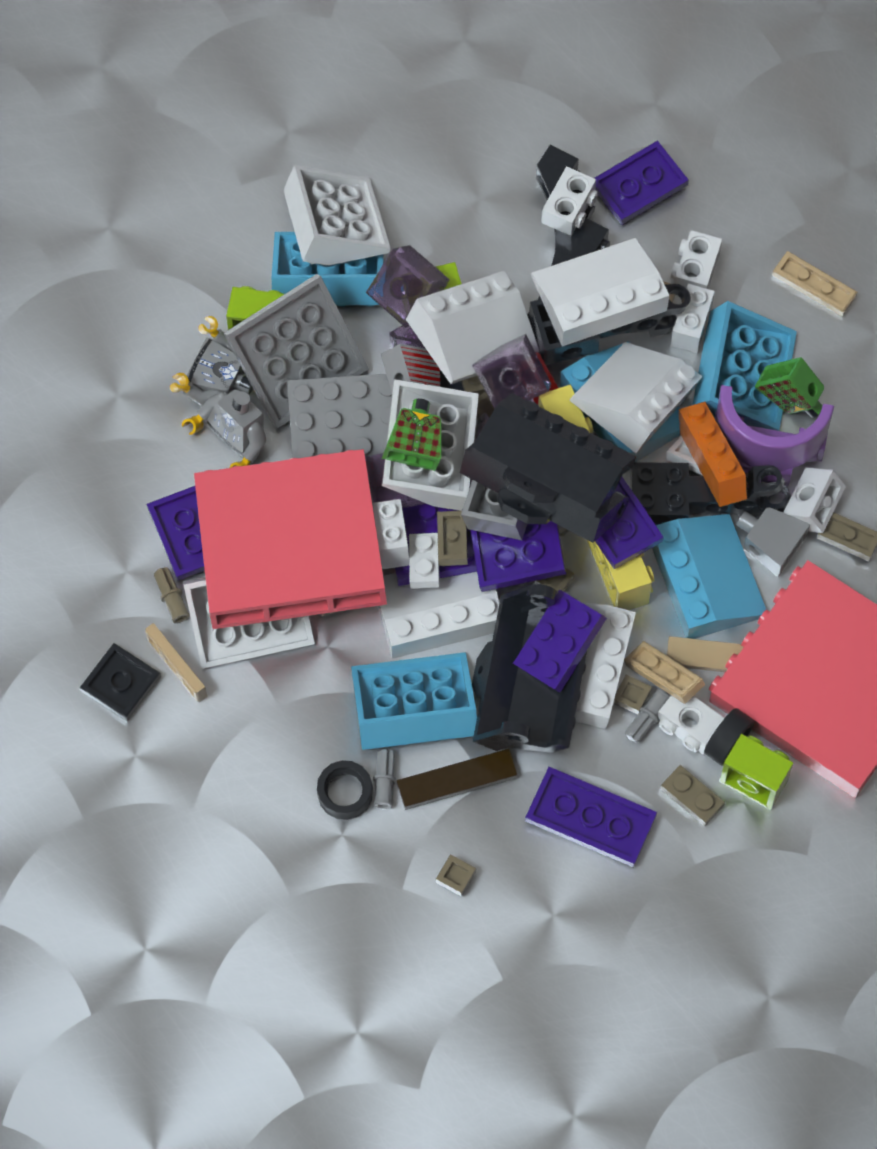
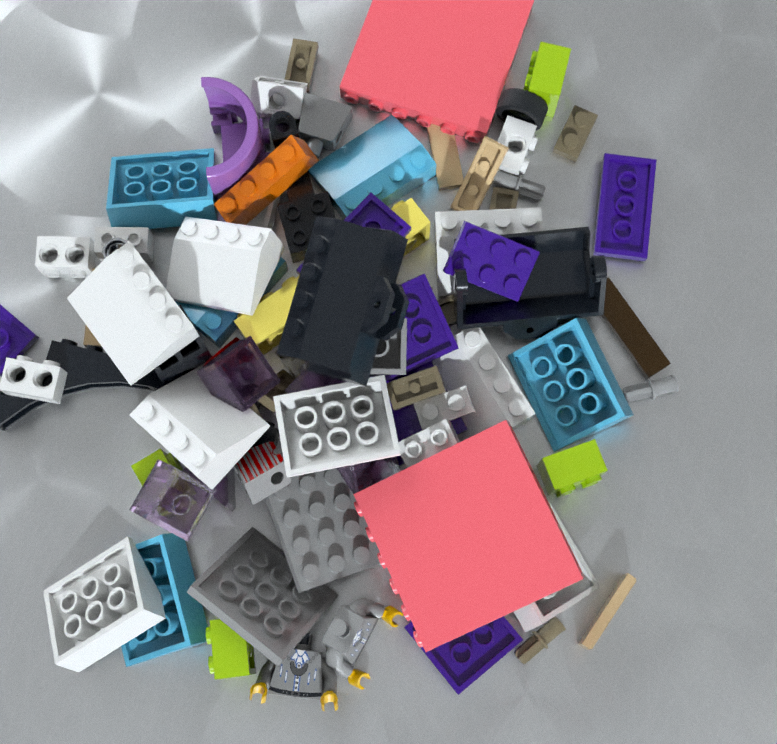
camera: 105 degrees left, 10 degrees up
black tile [80,643,161,721] -> none
black tyre [317,760,373,820] -> none
torso [382,398,441,471] -> none
dark tan plate [436,854,476,897] -> none
bright green torso [755,357,824,418] -> none
tan tile [772,251,858,316] -> none
none -> lime brick [536,439,608,498]

